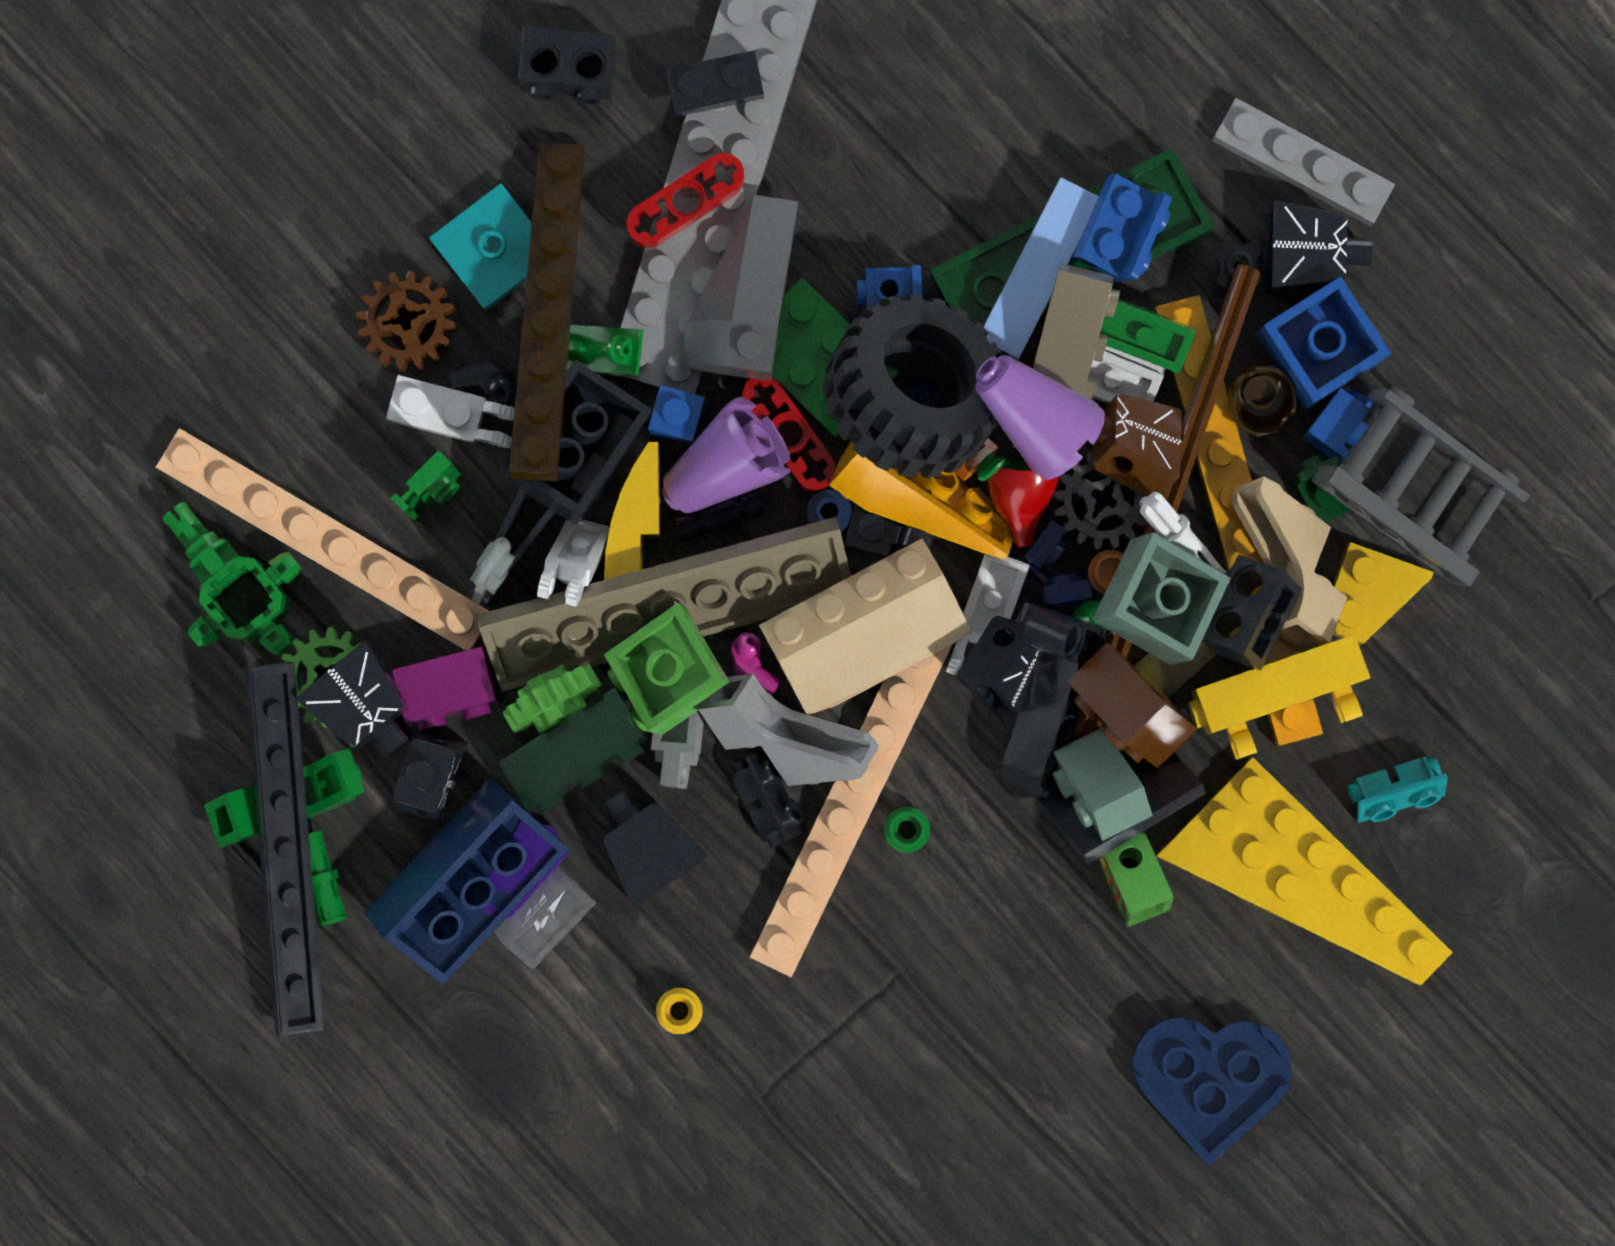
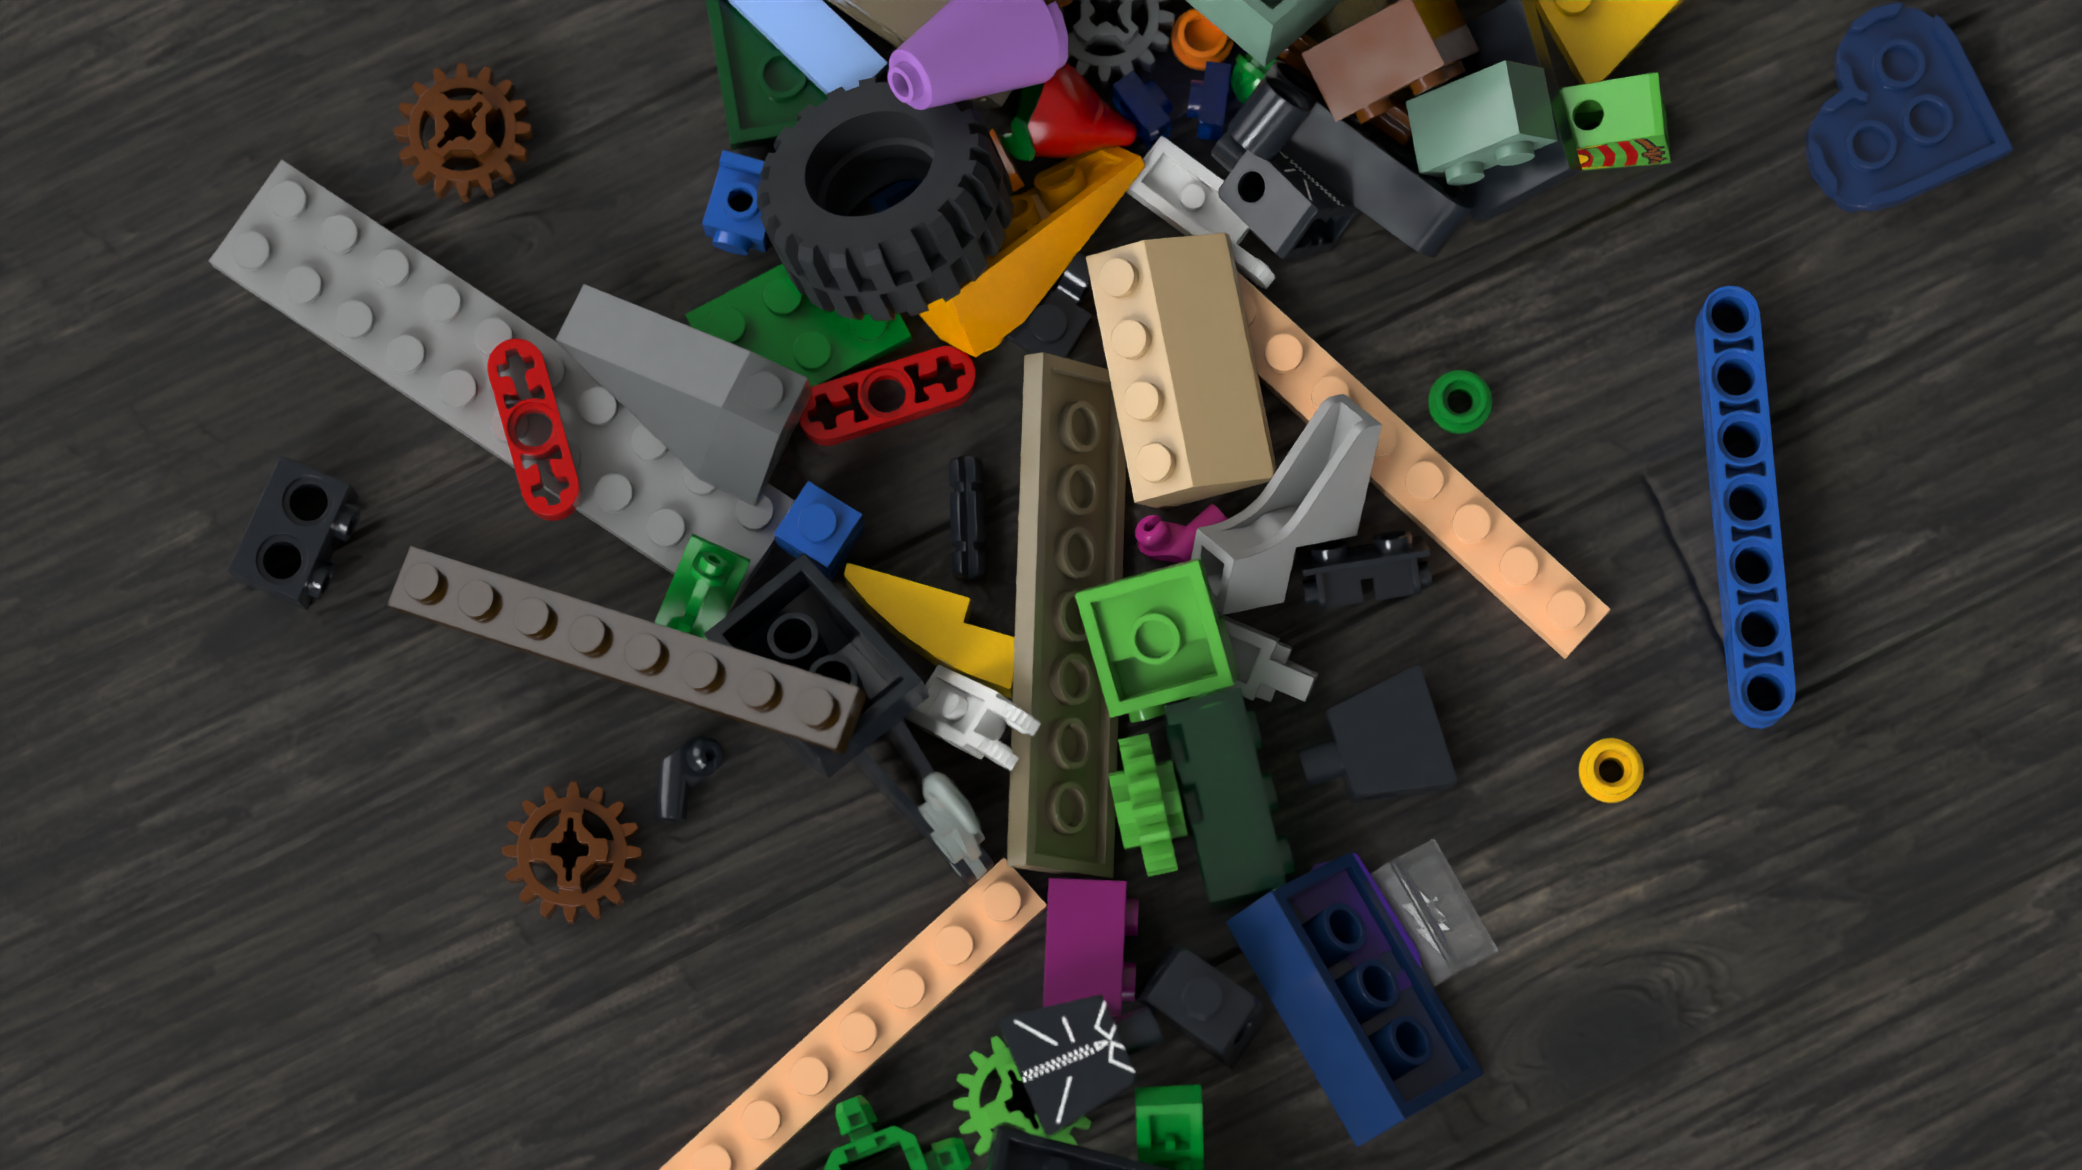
camera: 70 degrees left, 5 degrees down
white hinge [386,375,515,449] -> none
green plate [391,450,462,522] -> none
teal plate [429,184,532,312] -> none
medium lavender cone [662,397,791,514] -> none
black plate [665,50,764,117] -> none
dark blue plate [806,489,852,532] -> none
none -> reddish brown gear [394,63,534,203]
none -> blue beam [1695,285,1796,729]

